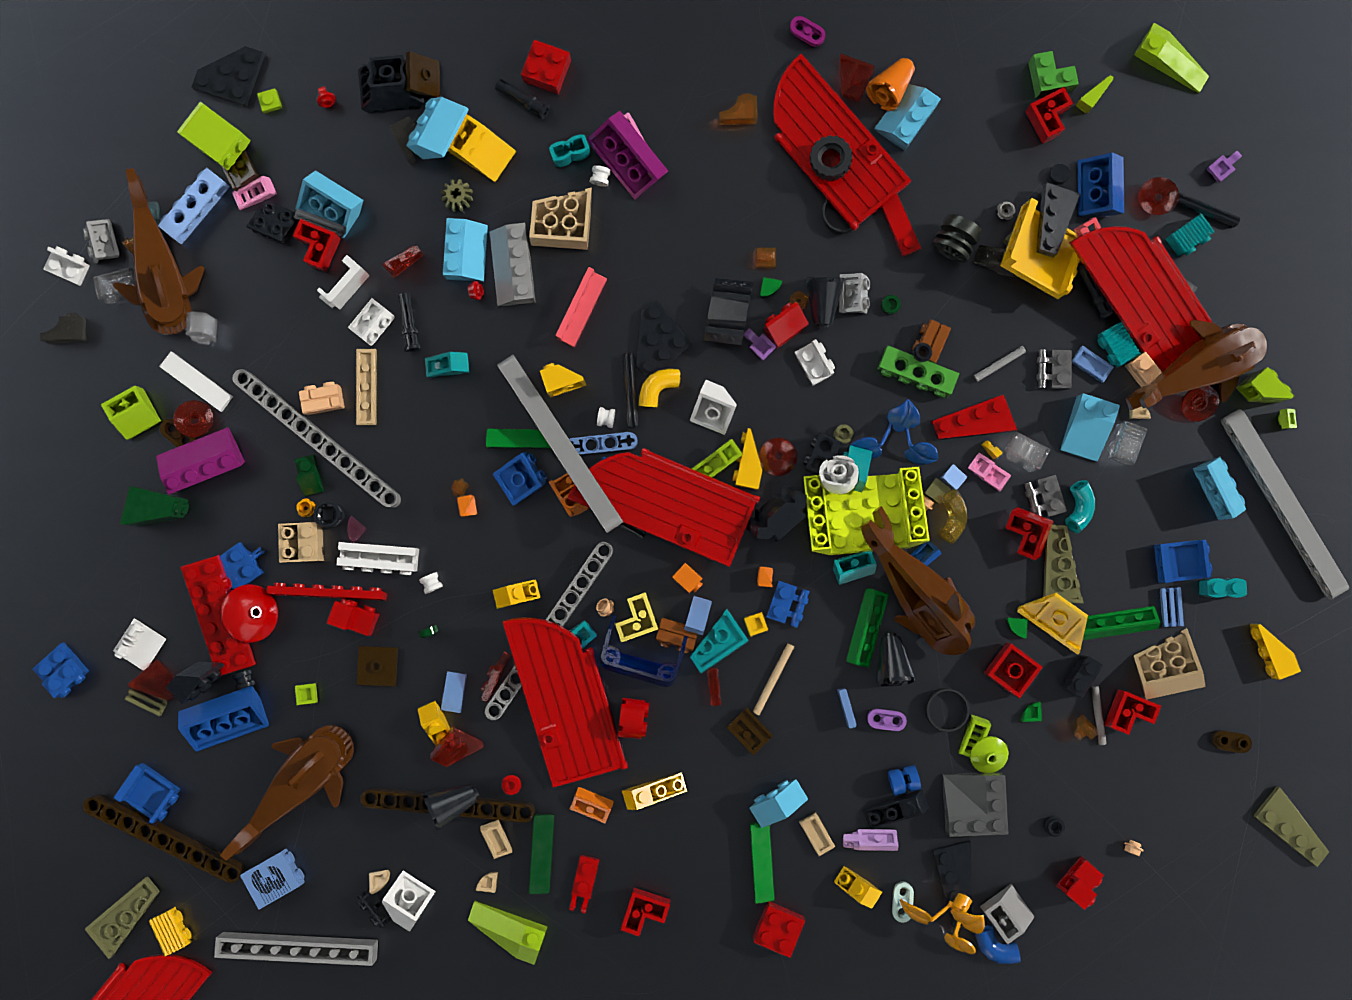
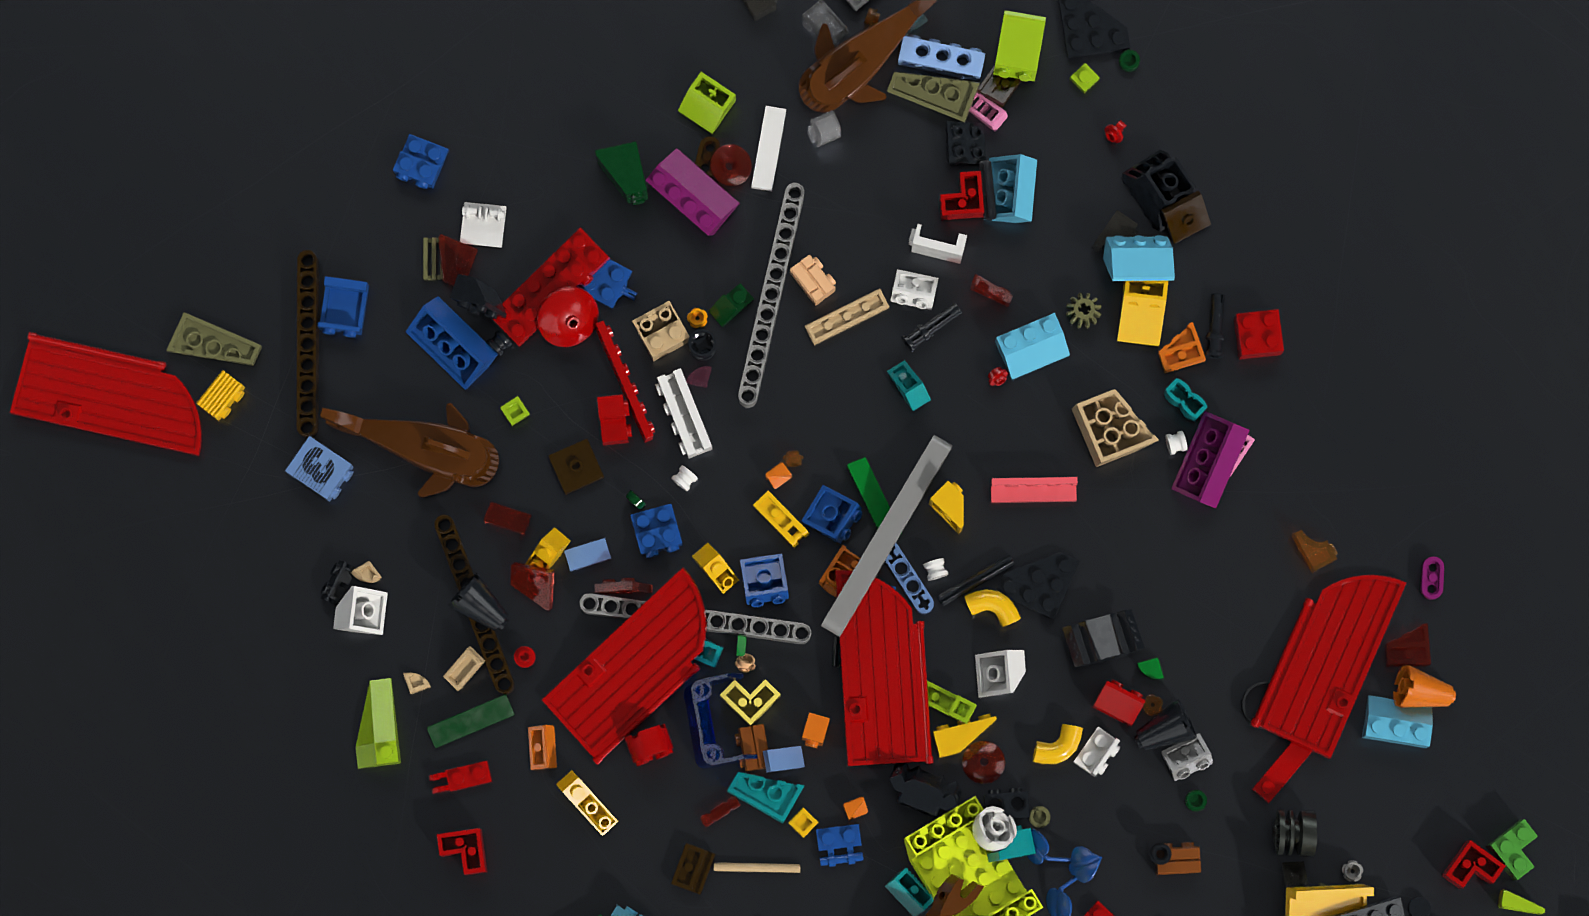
camera: 60 degrees right, 5 degrees down
light grey brick [214,932,378,966] -> none
light grey slope [490,223,536,307] -> none
medium lavender plate [743,328,776,361] -> none
clear orange tile [756,248,776,268] -> none
black tyre [810,135,852,181] -> none
bright green brick [877,346,960,398] -> none
none -> clear red slope [484,502,532,535]
none -> blue plate [630,504,683,558]
none -> green tile [736,634,747,656]
none -> blue plate [740,553,789,607]
none -> yellow plate [753,490,810,548]
none -> olive wing [887,71,980,122]
none -> yellow cylinder [1033,724,1083,764]
none -> dark green tile [1119,50,1140,72]
none -> orange wing [1158,322,1206,373]

